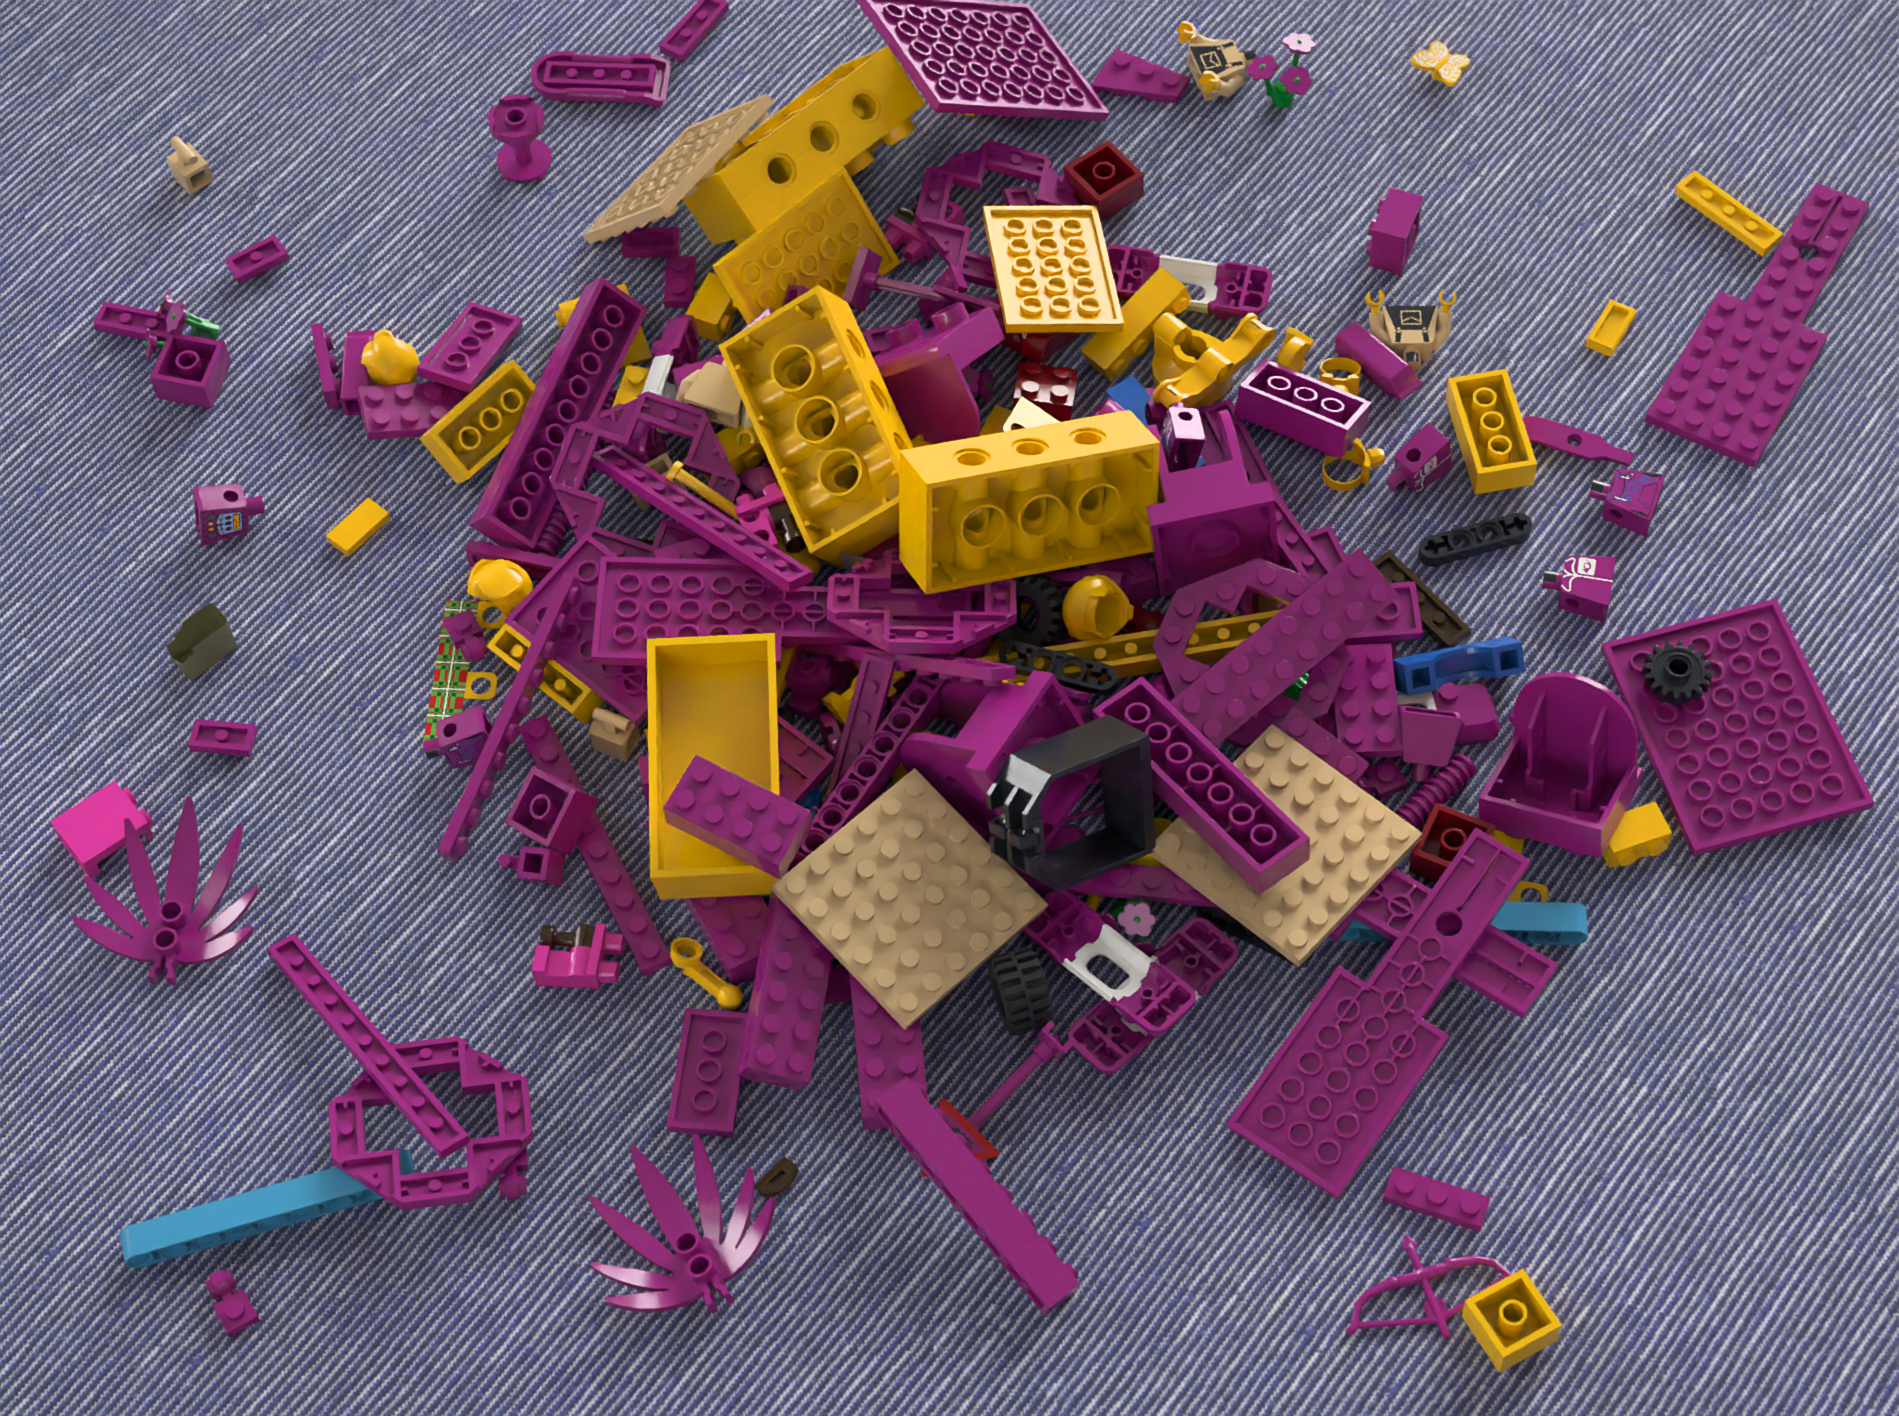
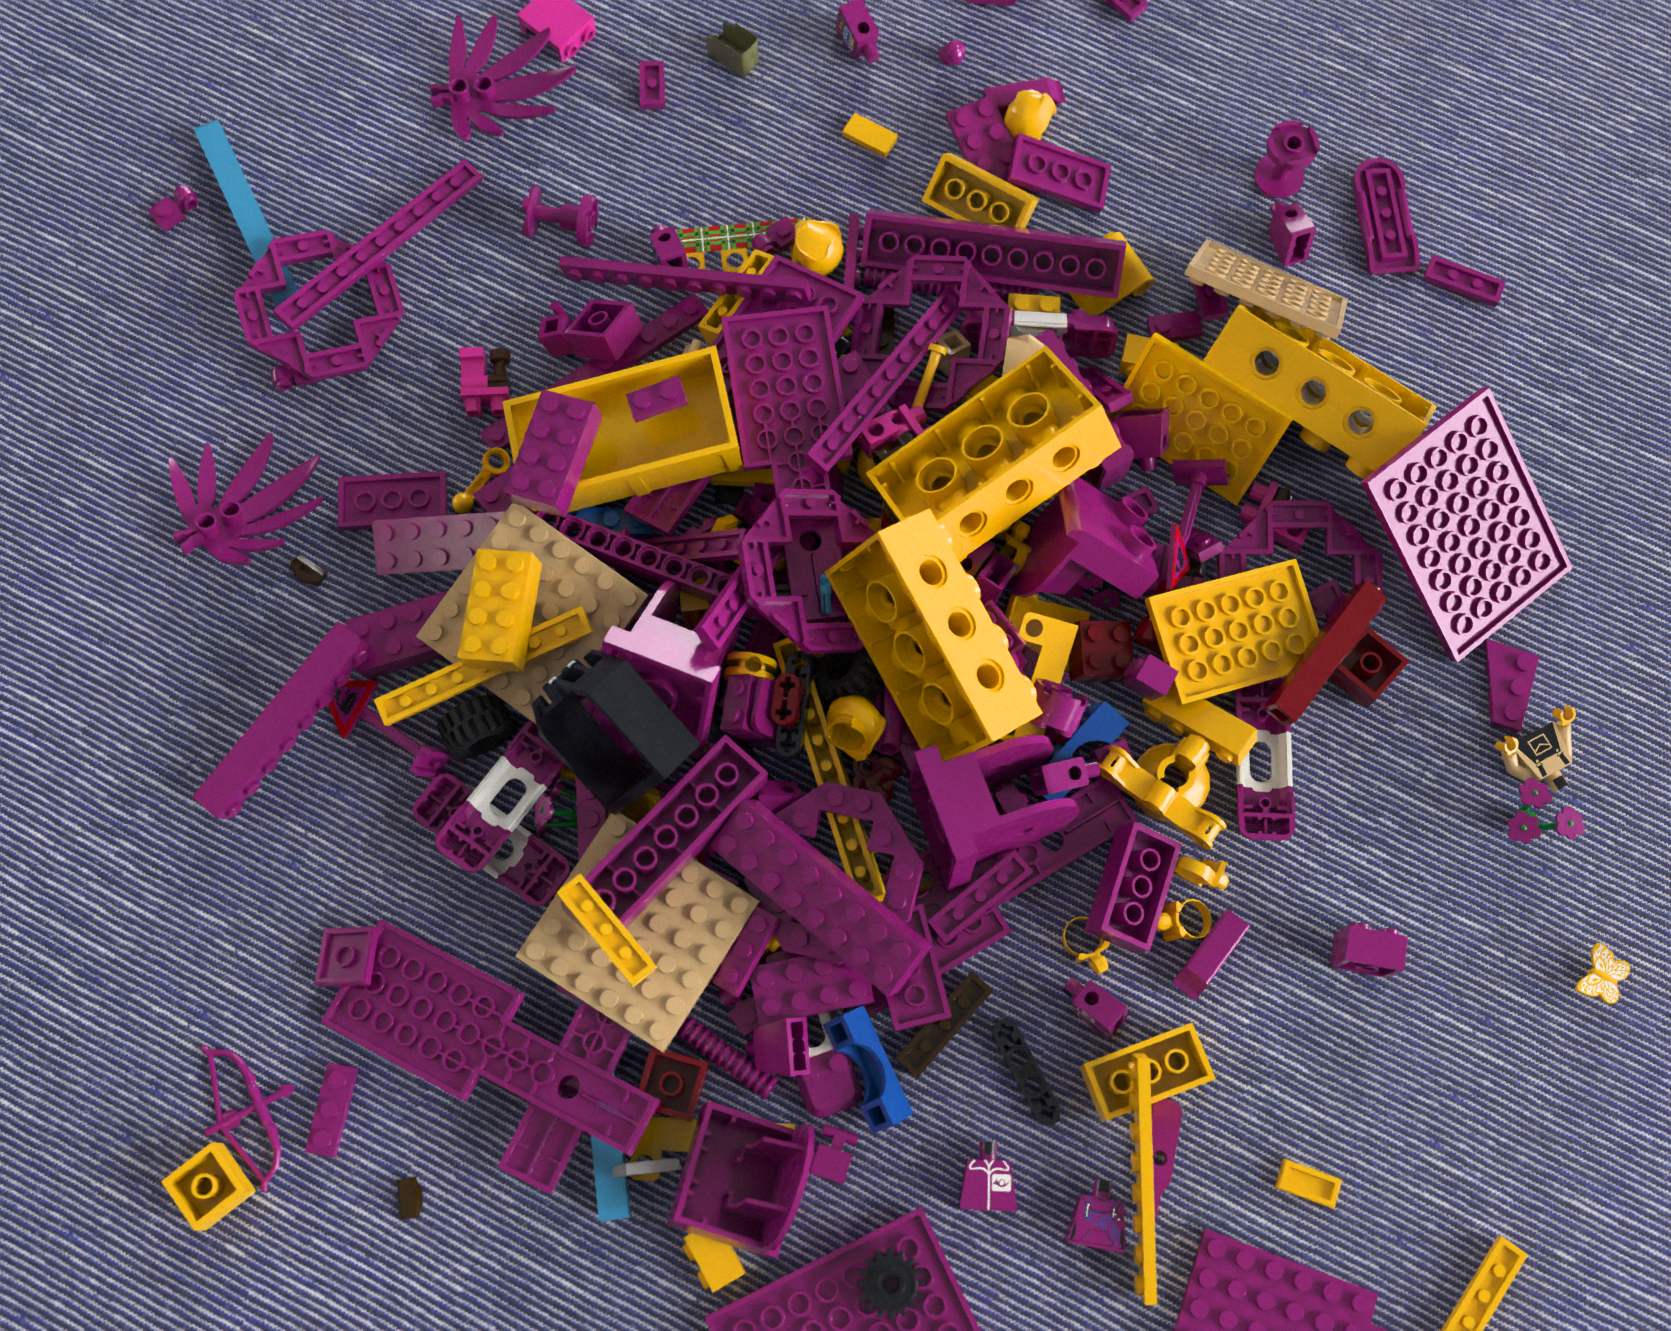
camera: 75 degrees right, 15 degrees up
magenta plate [310,322,341,410] -> none
tan torso [1365,289,1457,371] -> none
none -> magenta tile [314,926,379,987]
none -> yellow plate [374,606,594,726]
none -> dark brown piece [397,1176,423,1220]
none -> yellow brick [457,549,542,672]
none -> magenta piece [522,186,599,247]
none -> yellow plate [556,873,657,987]
none -> light grey tile [612,1158,680,1178]
none -> magenta plate [626,376,688,423]
none -> dark red beam [771,673,802,728]
none -> dark azure pin [819,575,831,615]
none -> magenta piece [939,39,966,66]
none -> magenta brick [1122,654,1179,701]
none -> yellow plate [1128,1054,1157,1305]
none -> dark red brick [1263,580,1387,726]
none -> magenta torso [1268,201,1316,267]

